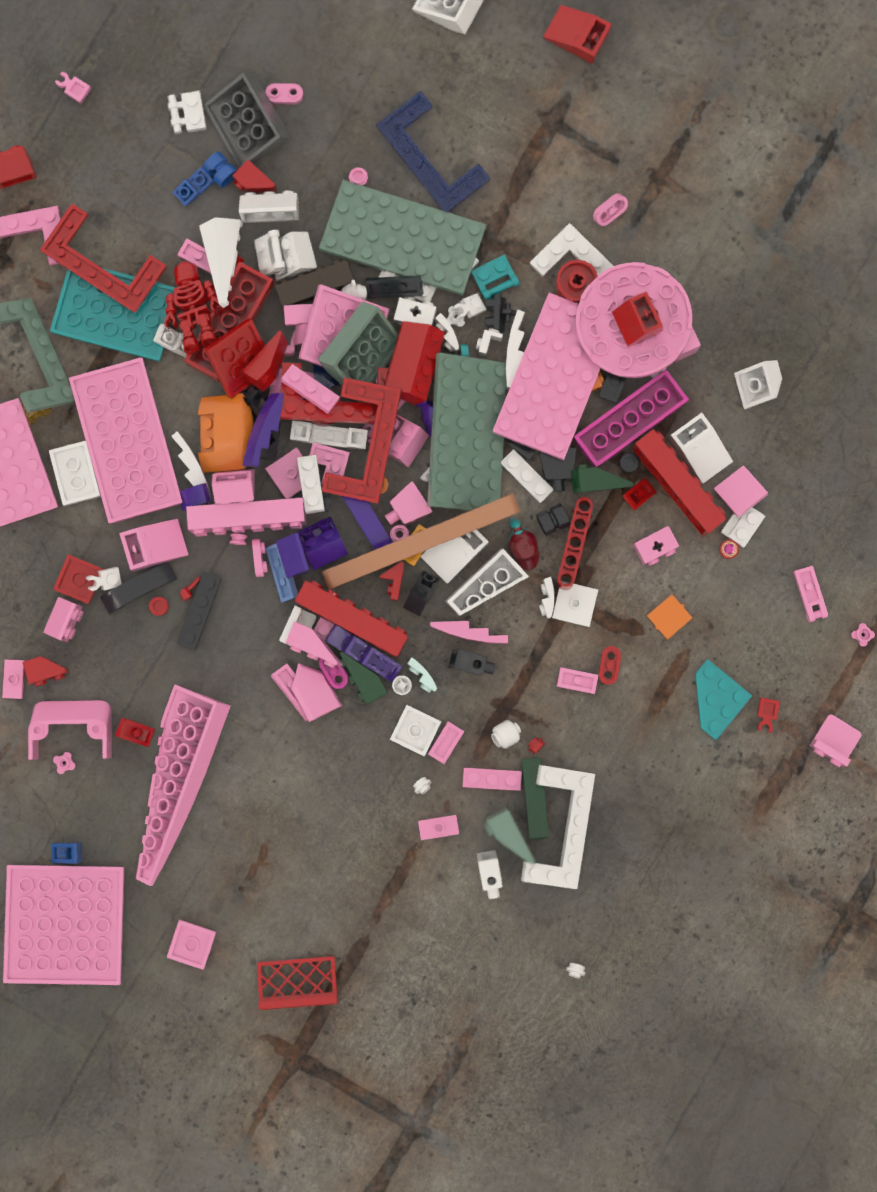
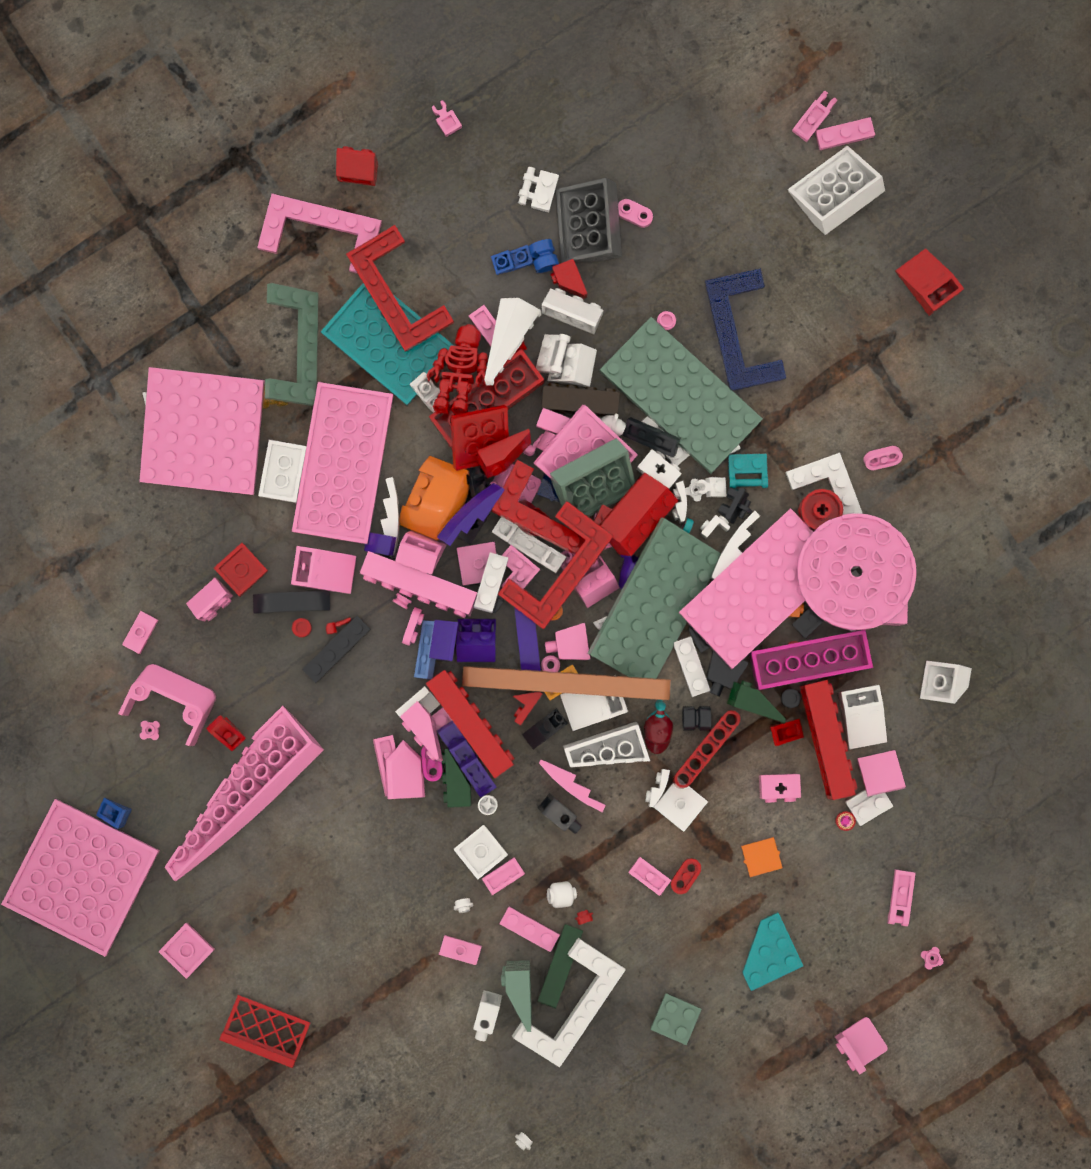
camera: 25 degrees right, 0 degrees up
red slope [22,656,69,687] -> none
white plate [86,567,122,591] -> none
bright pink plate [281,364,340,414] -> none
light aqua slope [407,658,437,693] -> none
red slope [612,291,663,347] -> none
red plate [757,698,780,733] -> none
none -> sand green plate [650,992,702,1045]

